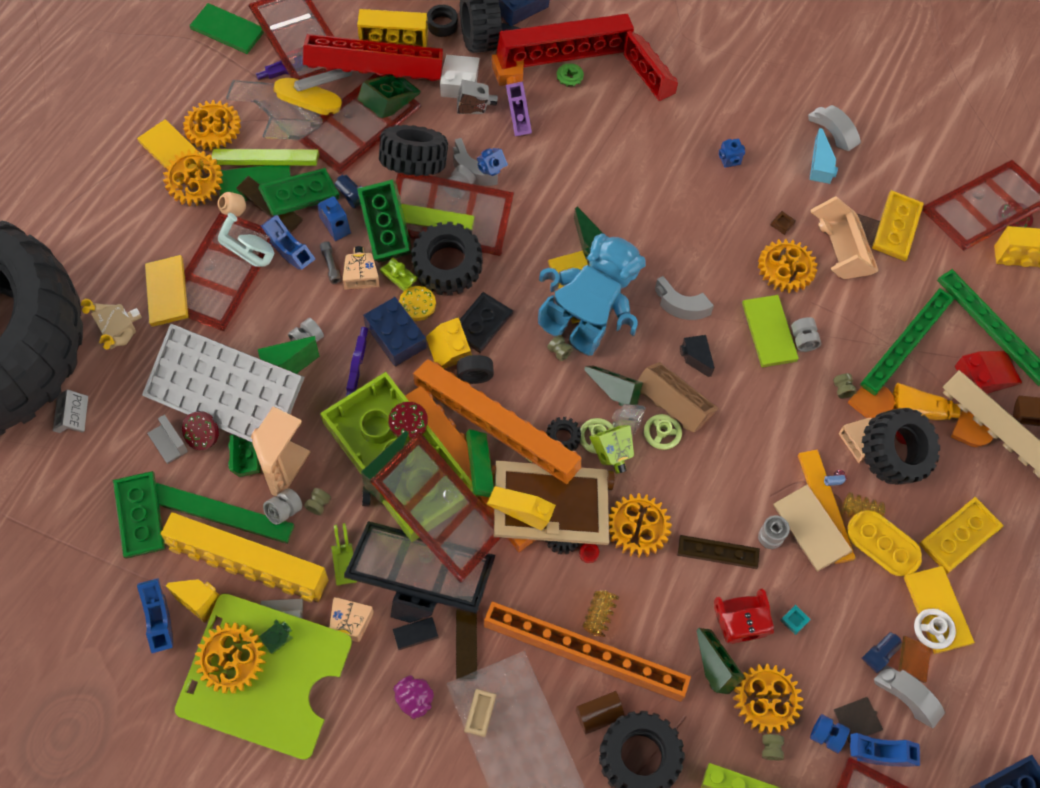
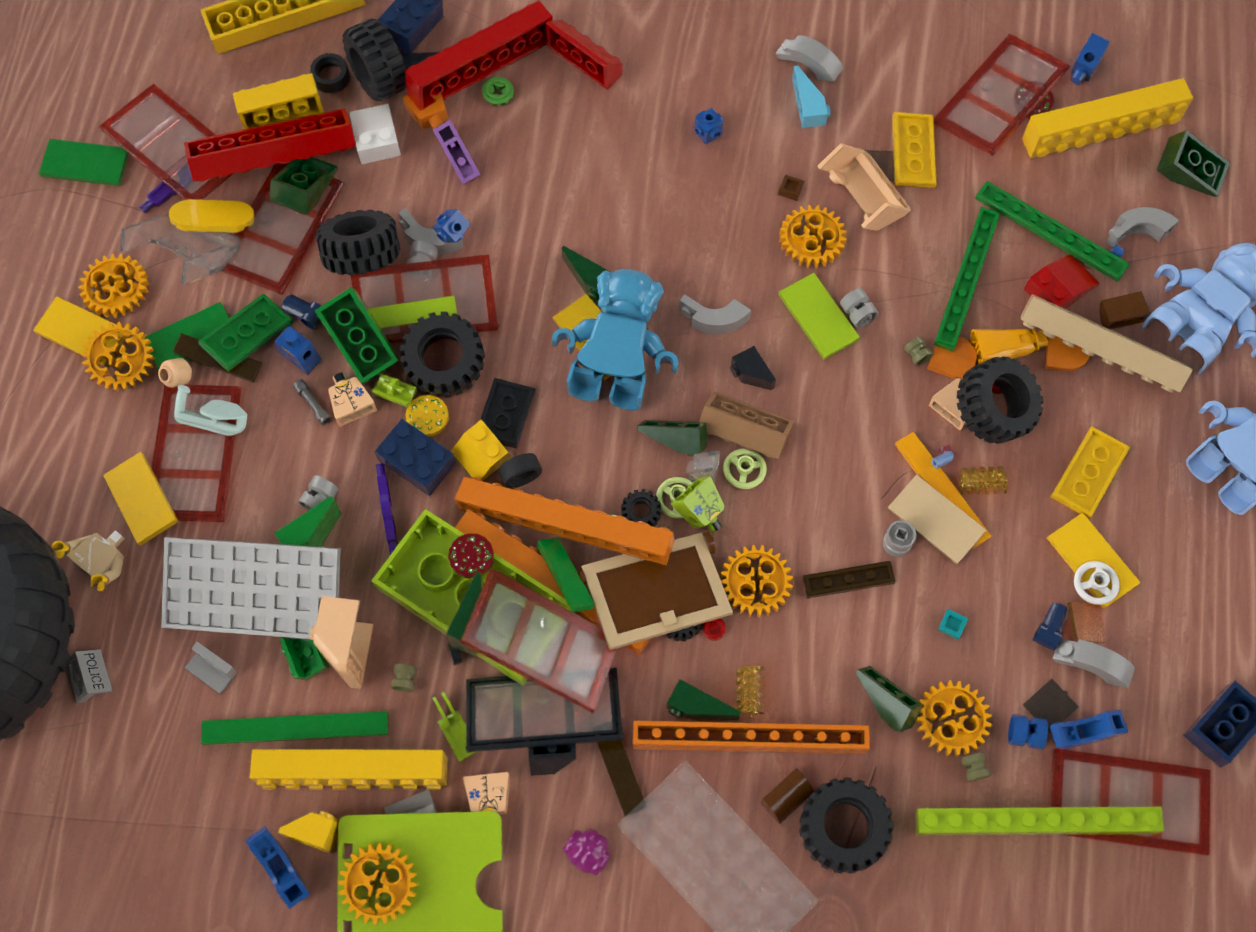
camera: 15 degrees left, 5 degrees up
green tile [113,471,166,559] -> none
dark red tile [182,411,219,450] -> none
lime tile [212,149,319,166] -> none
clear green bracket [259,619,293,654] -> none
blue arch [261,215,315,270] -> none
light grey wheel [263,488,302,525] -> none
light grey axle [294,69,353,91] -> none
black tile [393,617,439,650] -> none
torso [457,79,498,114] -> none
tan tile [464,689,497,738] -> none
yellow slope [487,486,556,531] -> none
olive wheel [547,335,574,361] -> none
red piece [714,588,774,644] -> none
yellow tile [847,510,922,576] -> none
none -> dark green slope [666,679,741,721]

